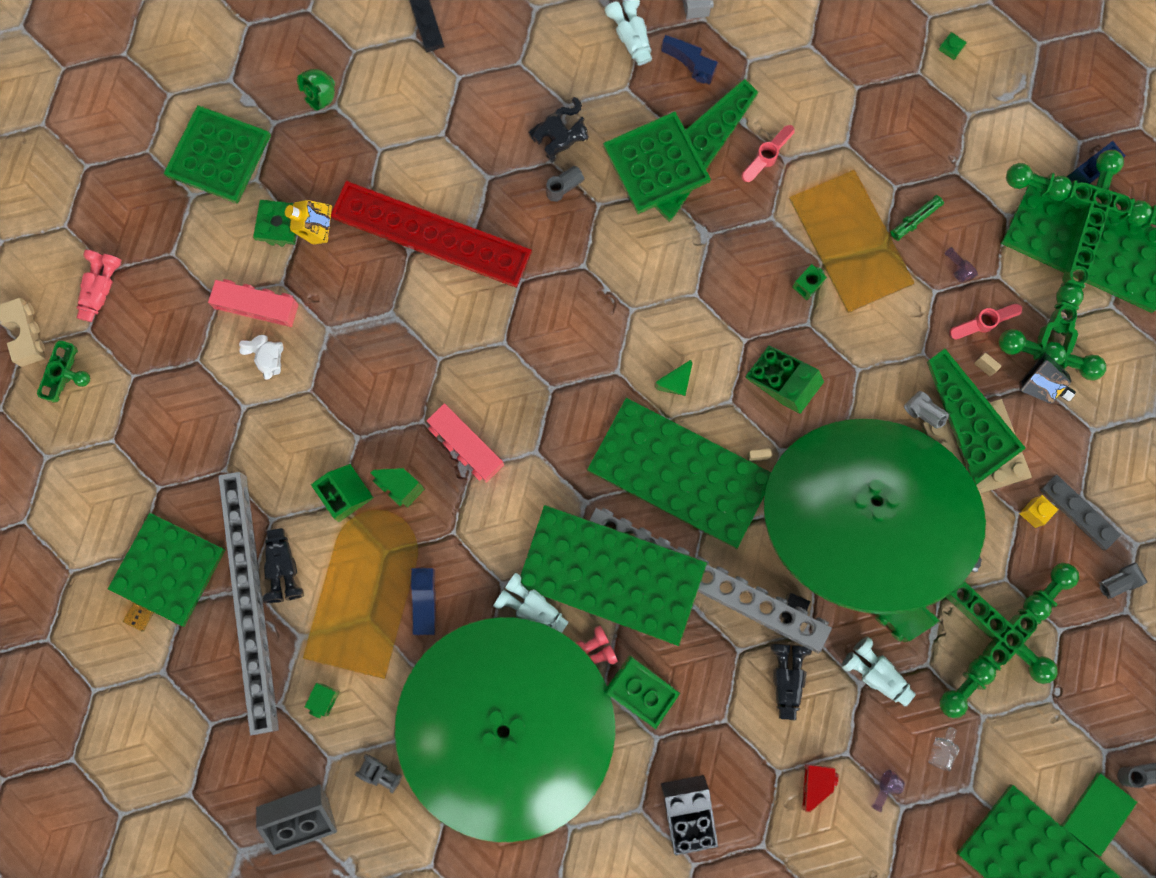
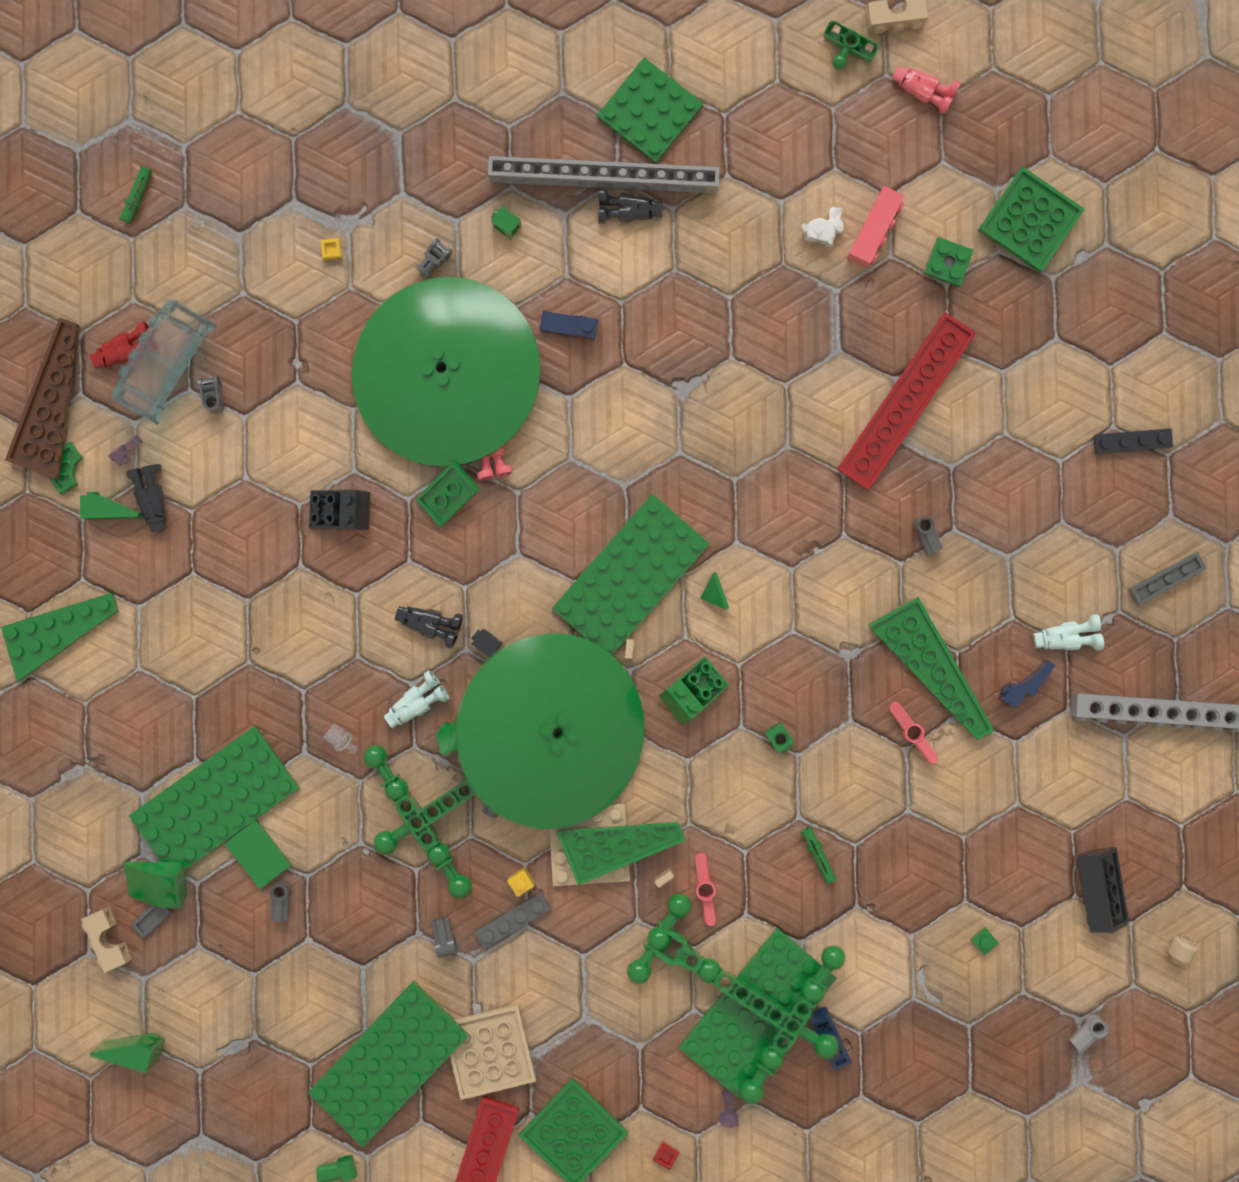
camera: 100 degrees right, 10 degrees up
clear yellow tile [123,602,154,632] -> none
dark grey slope [256,785,337,855] -> none
yellow torso [285,200,332,245] -> none
green cylinder [297,69,335,111] -> none
clear yellow piece [302,510,418,679] -> none
green slope [310,464,374,522] -> none
green slope [370,468,425,508] -> none
coral brick [426,403,504,483] -> none
light aqua piece [493,573,569,633] -> none
green plate [520,505,708,646] -> none
black animal [528,97,589,163] -> none
light grey brick [590,508,832,654] -> none
green plate [603,112,711,215] -> none
clear yellow piece [789,169,915,313] -> none
red slope [802,764,839,812] -> none
clear purple bar [871,769,905,812] -> none
light grey piece [904,391,949,429] -> none
bar [944,247,978,283] -> none
torso [1019,353,1076,404] -> none

